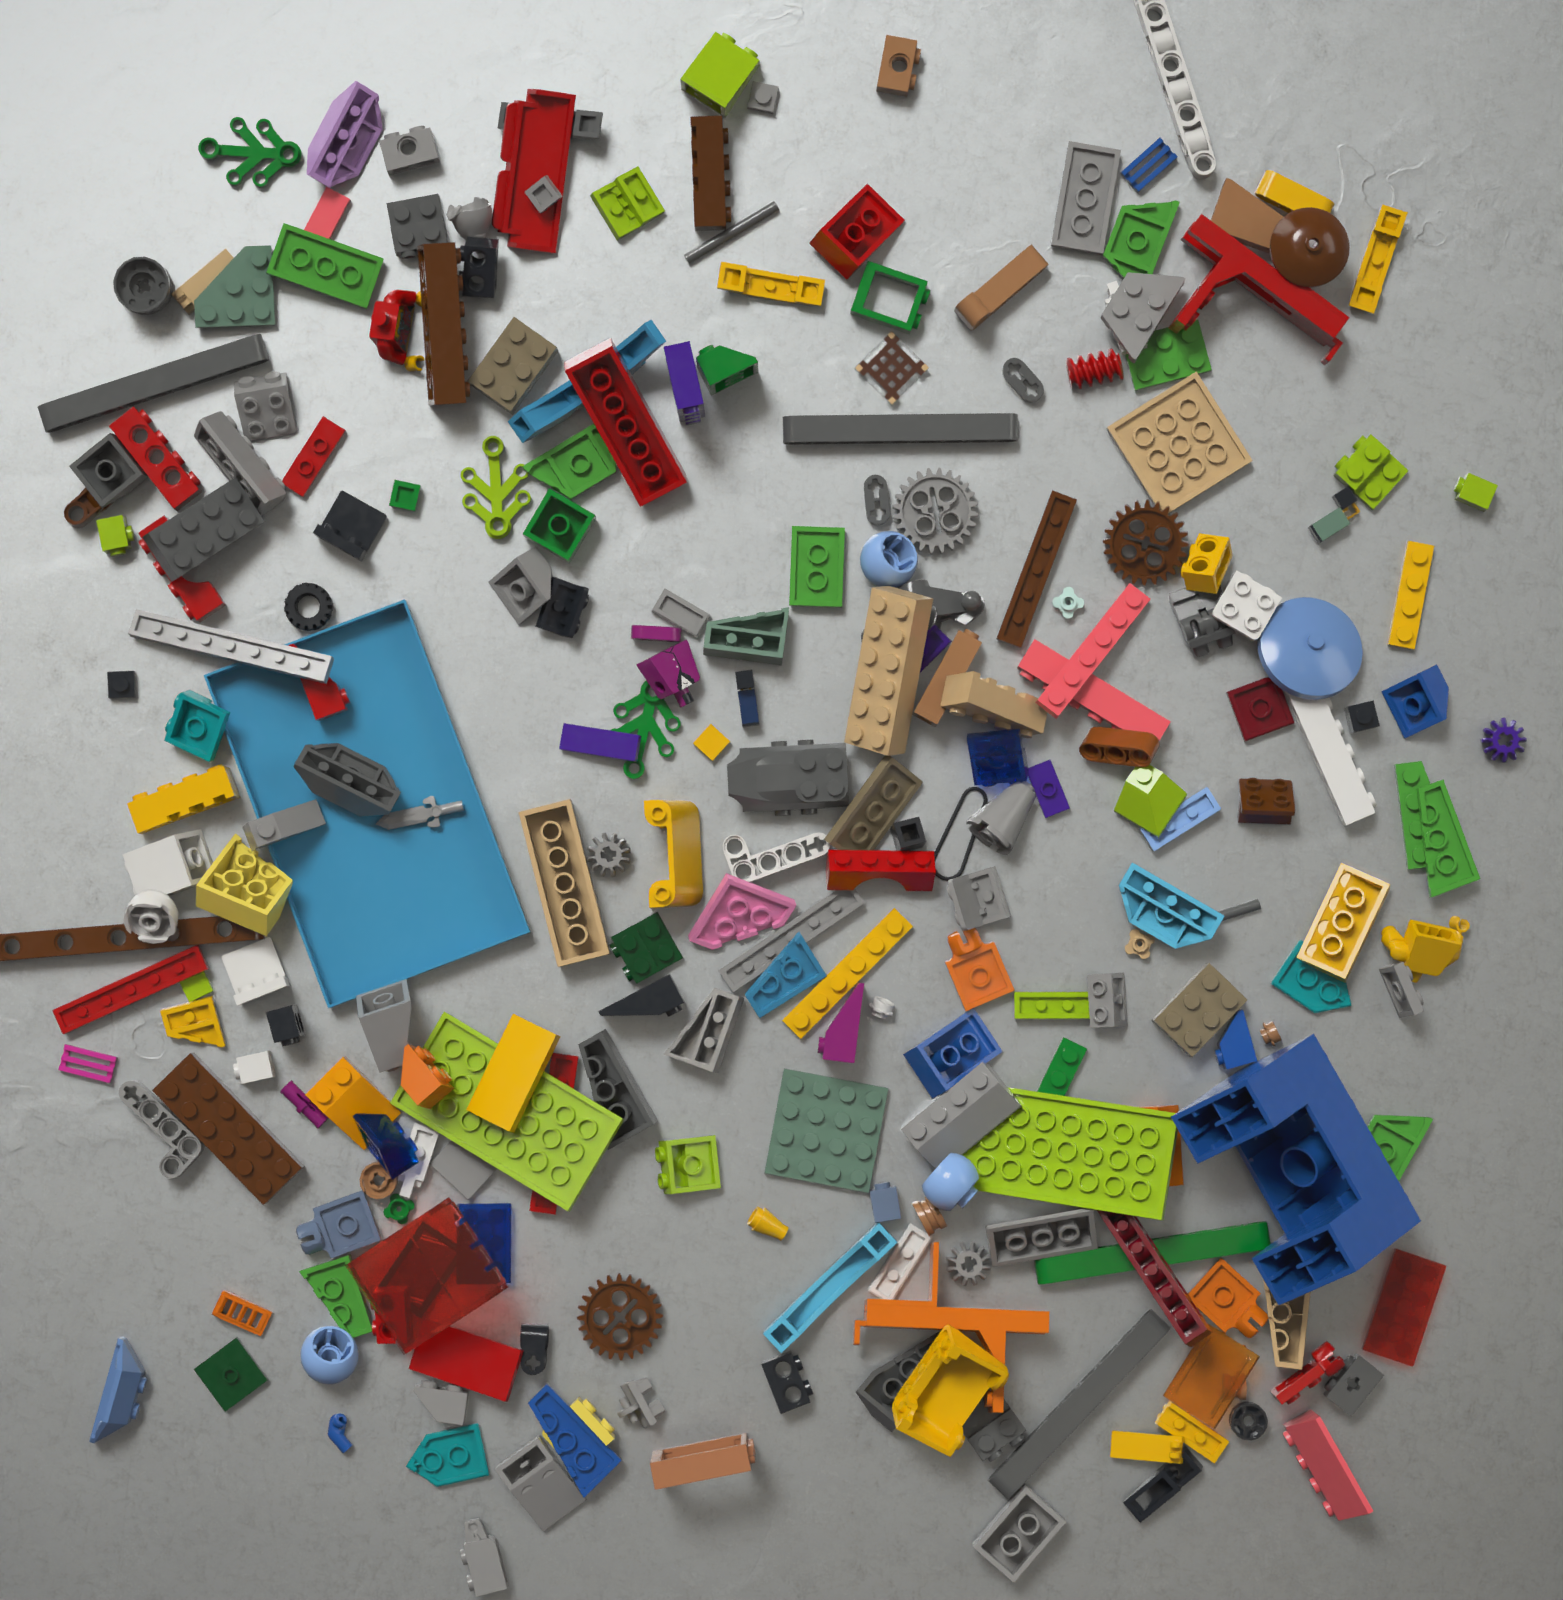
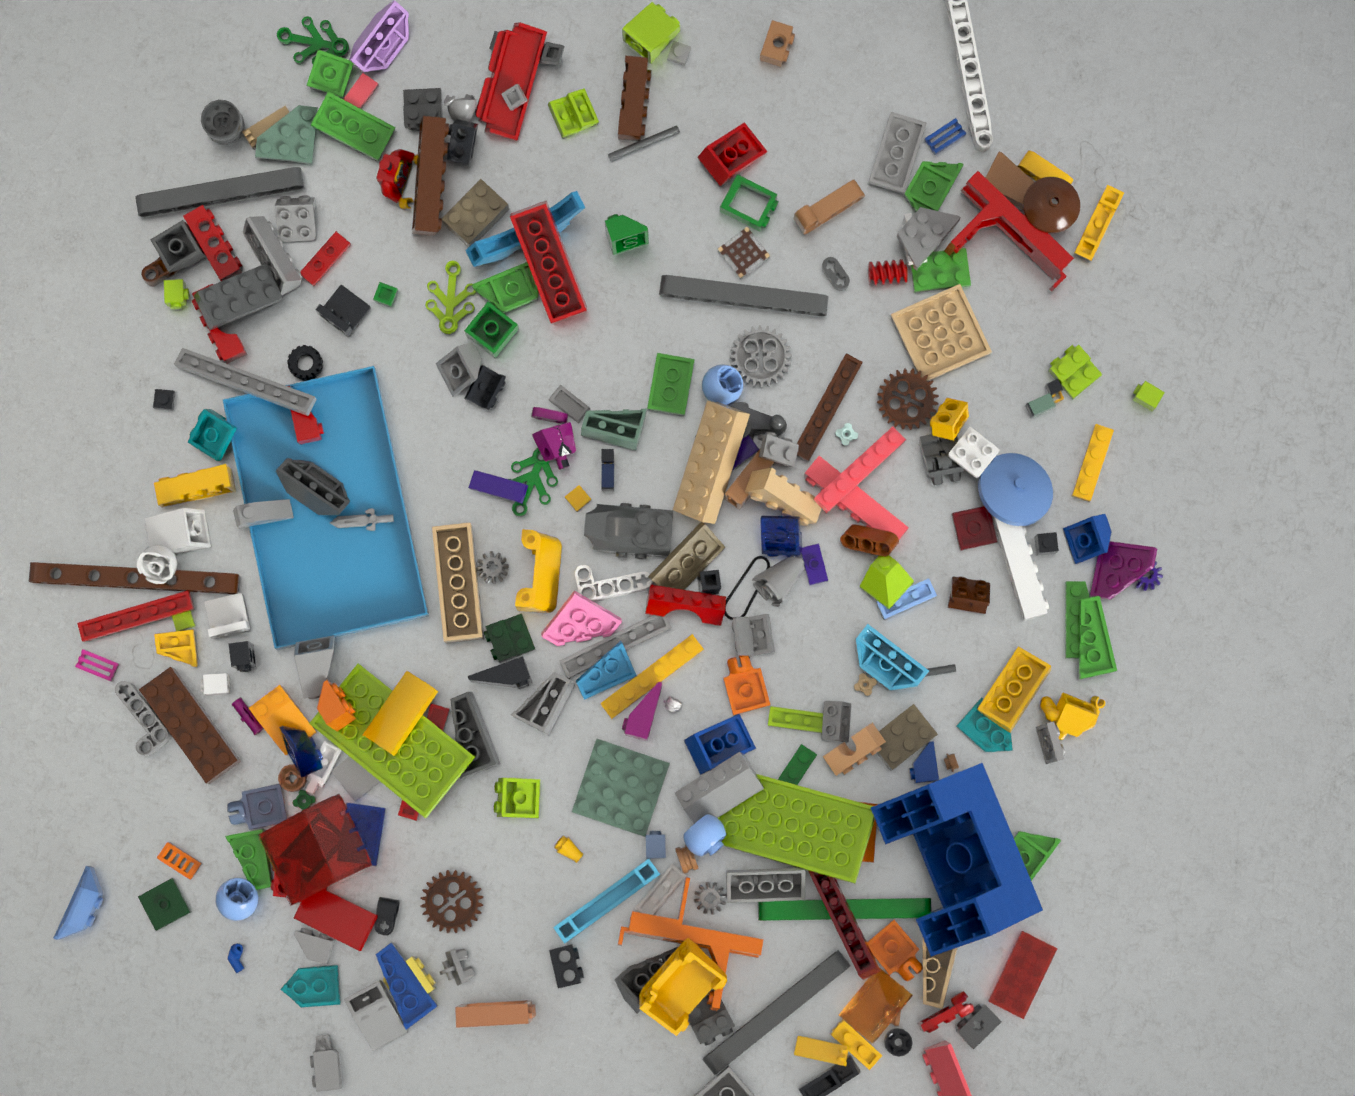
camera: 10 degrees right, 5 degrees down
light yellow wedge [196,834,293,936] -> none
light grey brick [379,125,440,176] -> none
dark purple arch [663,341,705,425] -> none
yellow slope [717,262,825,306] -> none
dark grey beam [864,475,890,526] -> none
none -> bright green plate [306,49,354,98]
none -> light grey bracket [757,432,799,467]
none -> light nougat arch [823,722,886,776]
none -> magenta plate [1090,541,1158,600]

